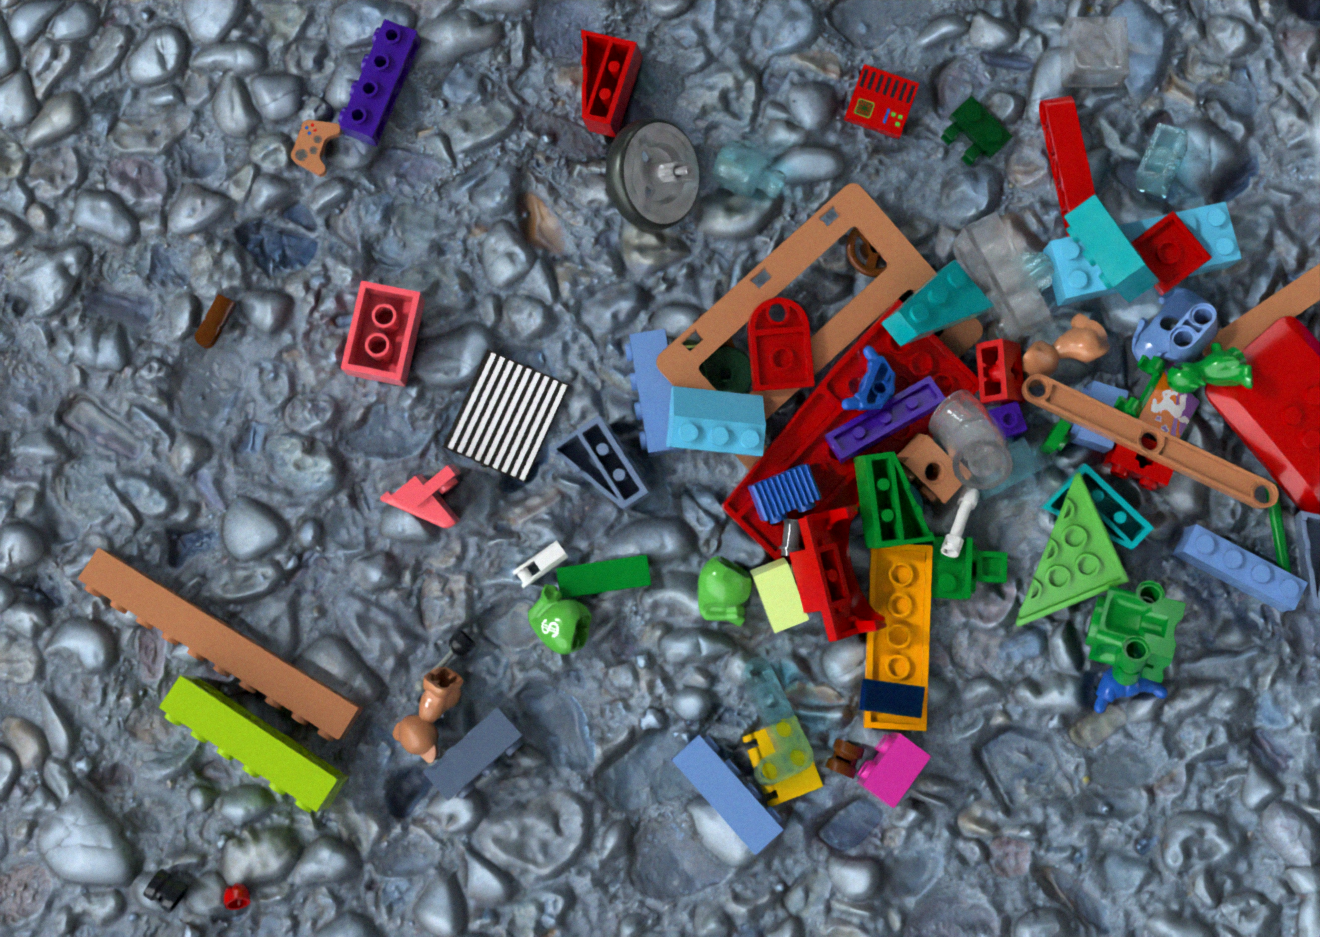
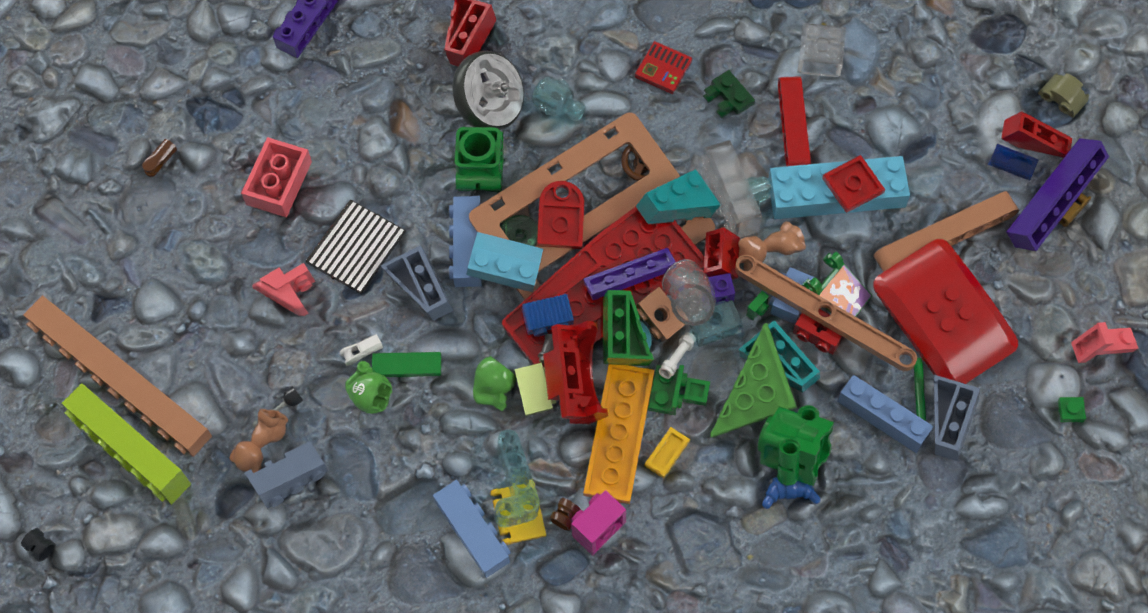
camera: 10 degrees right, 15 degrees down
red hinge [224,883,250,910] -> none
nougat piece [291,120,342,177] -> none
blue piece [842,346,896,410] -> none
clear blue tile [858,678,925,718] -> none
teal wedge [1064,194,1160,303] -> none
medium blue piece [1132,287,1218,363] -> none
clear light blue brick [1136,123,1188,199] -> none
green animal [1166,342,1254,393] -> none
none -> green piece [455,127,504,192]
none -> yellow tile [644,427,690,479]

